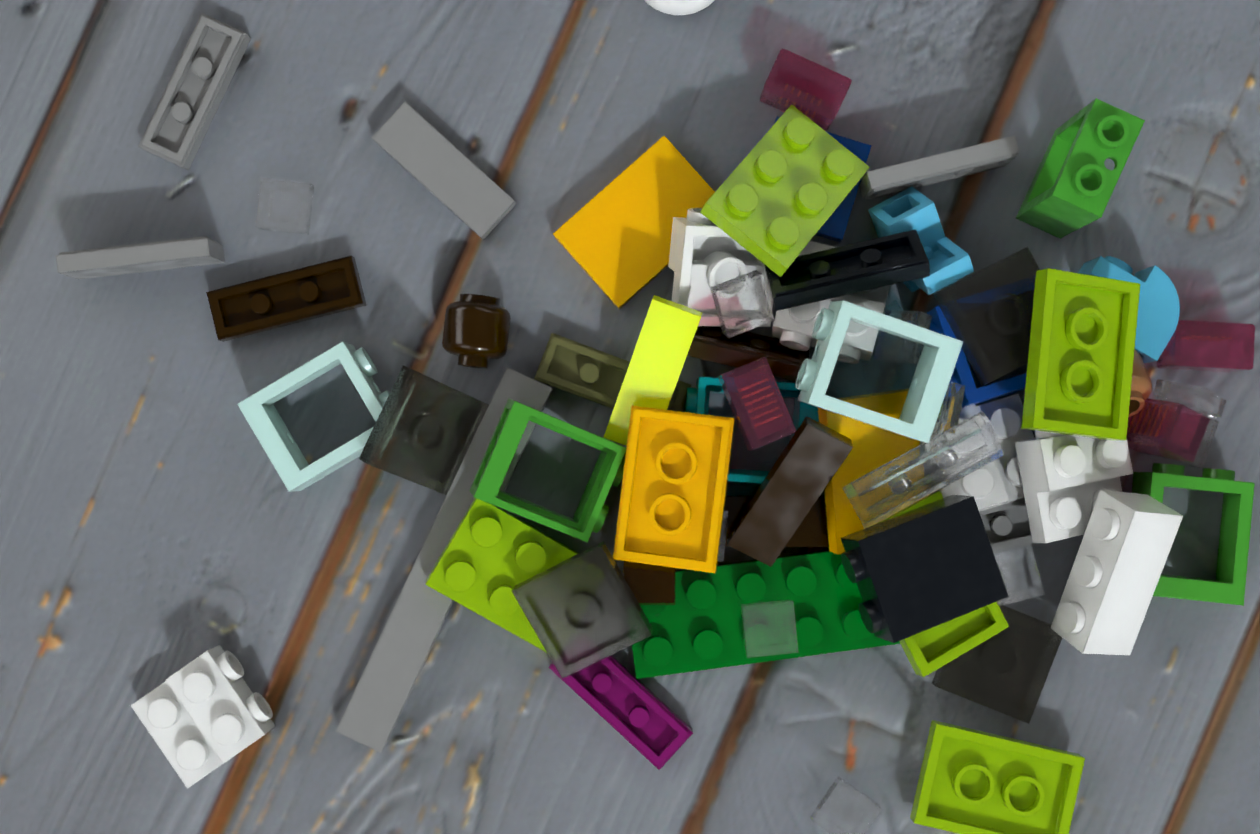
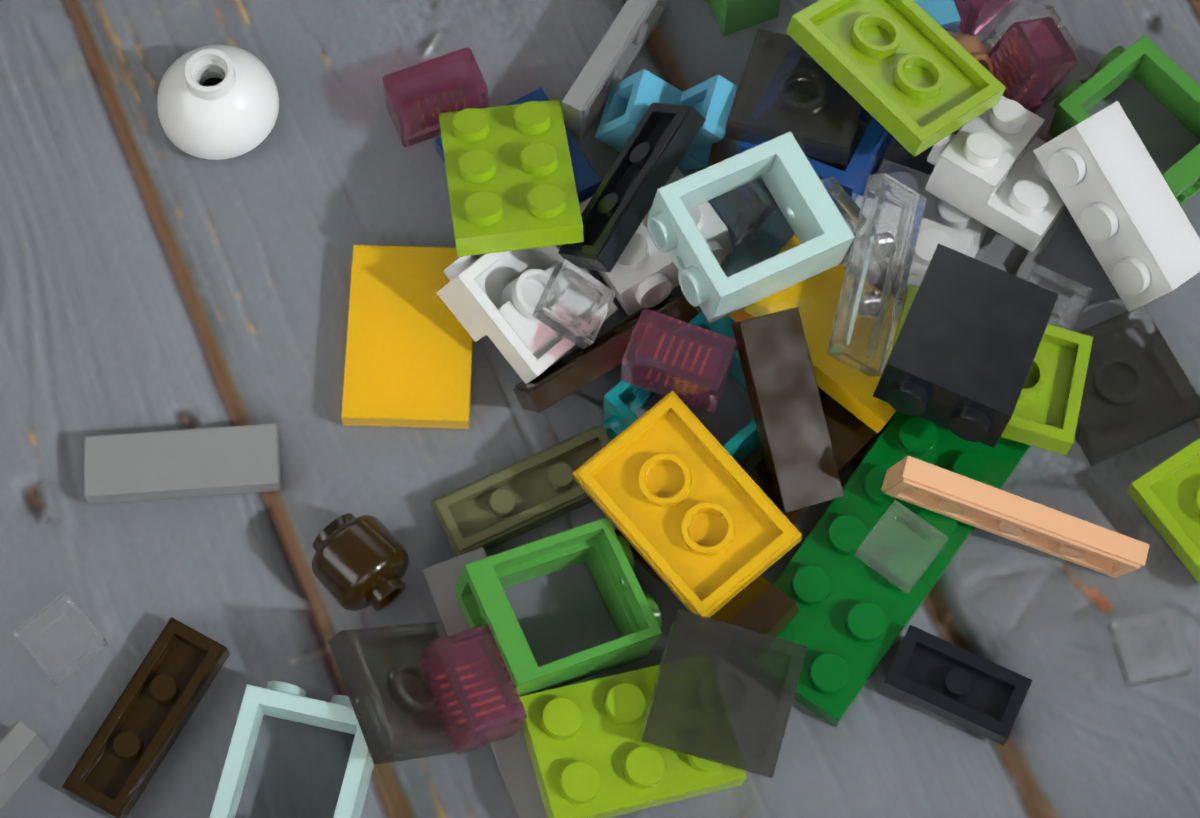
camera: 50 degrees left, 20 degrees down
magenta tile [549,628,693,770] -> none
neon yellow tile [603,295,703,446] -> none
none -> clear pink piece [418,624,527,754]
none -> light nougat tile [881,456,1150,578]
none -> black plate [881,625,1033,745]

